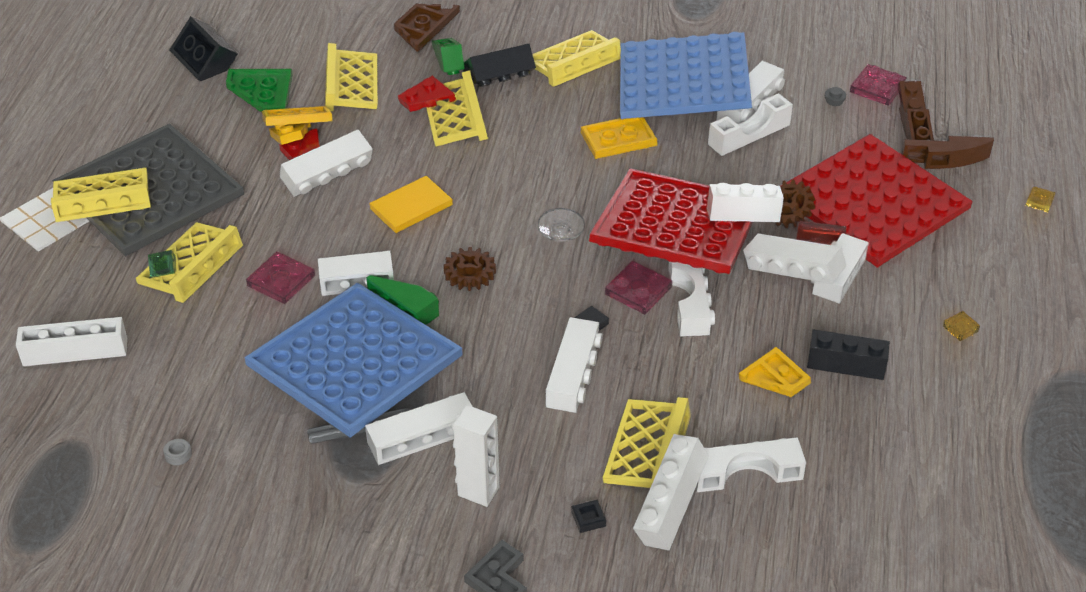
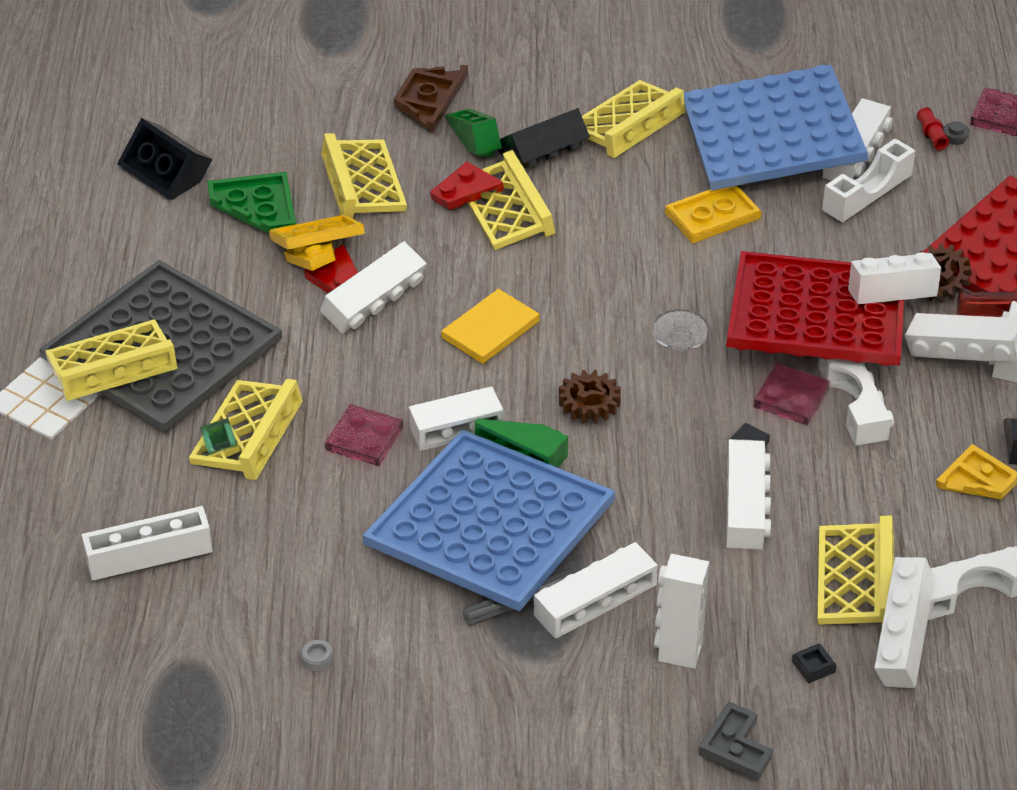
camera: 10 degrees left, 0 degrees up
none -> red pin [916,107,950,150]

